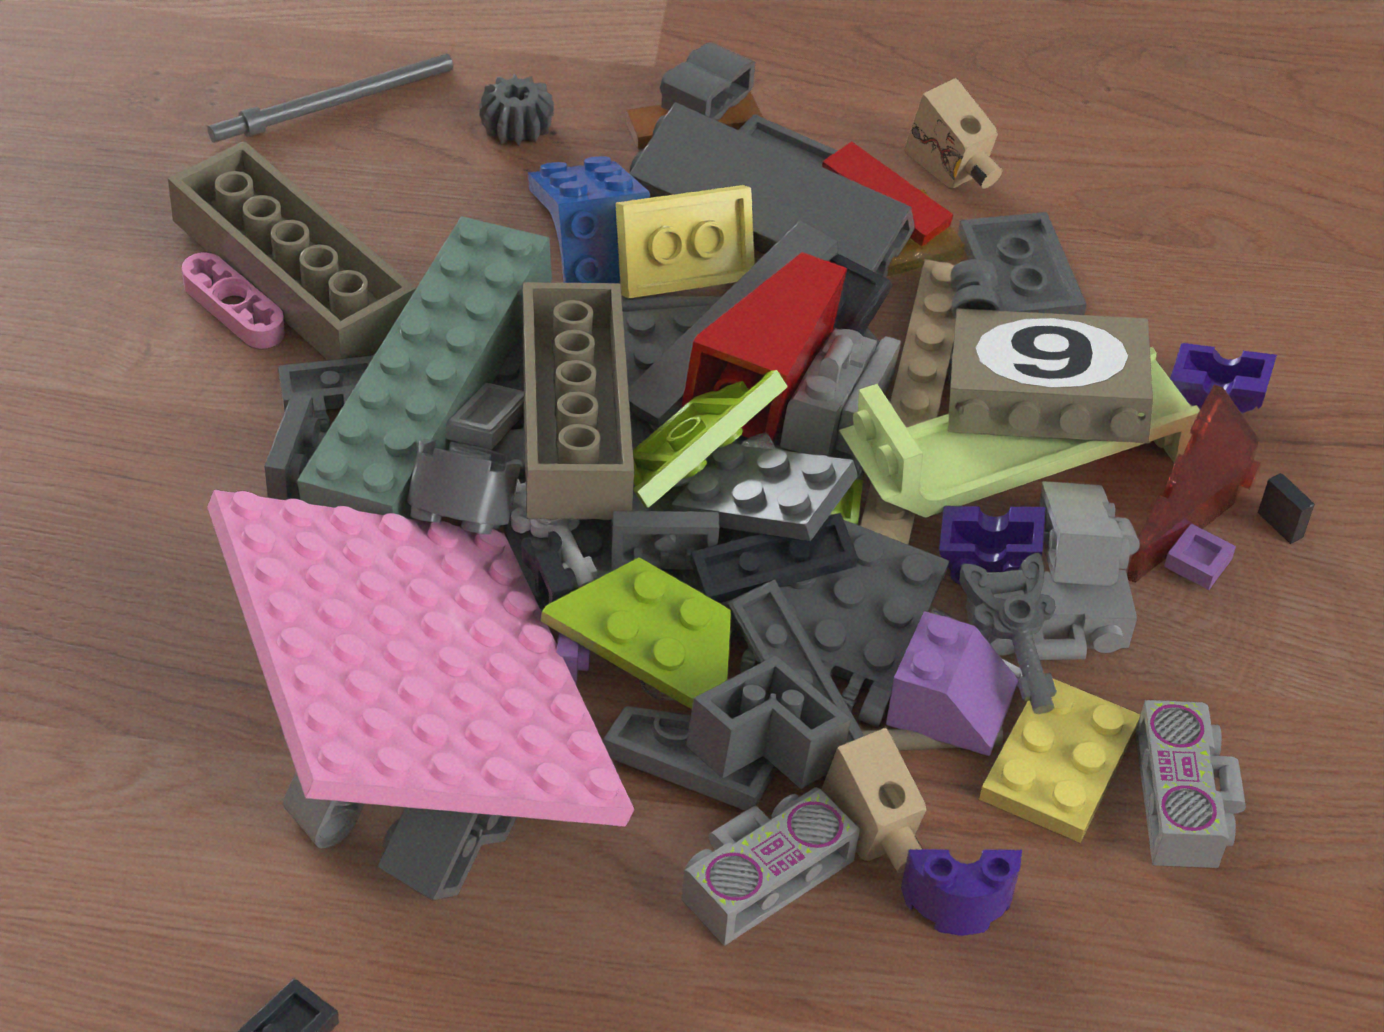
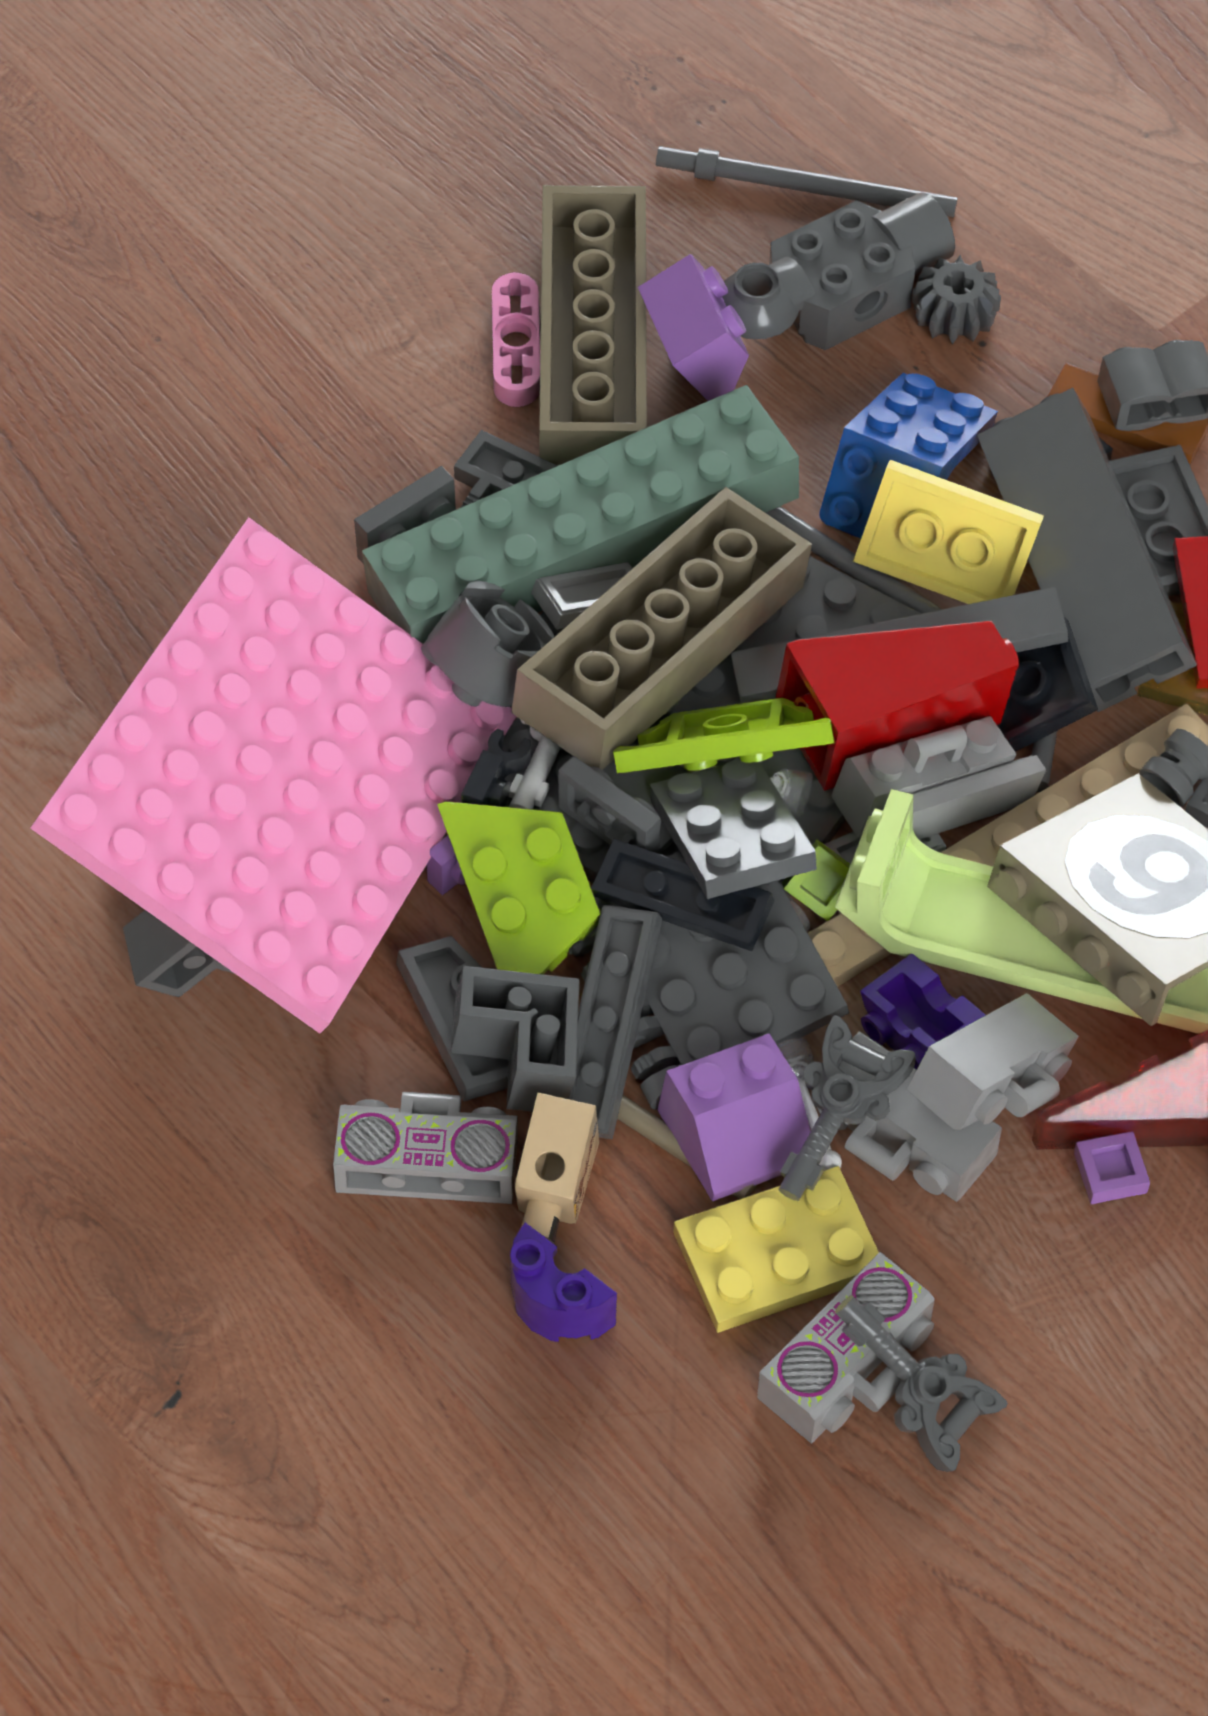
camera: 45 degrees right, 10 degrees up
none -> medium lavender slope [638,254,749,401]
none -> dark grey brick [722,192,955,350]
none -> dark grey piece [835,1295,1008,1472]

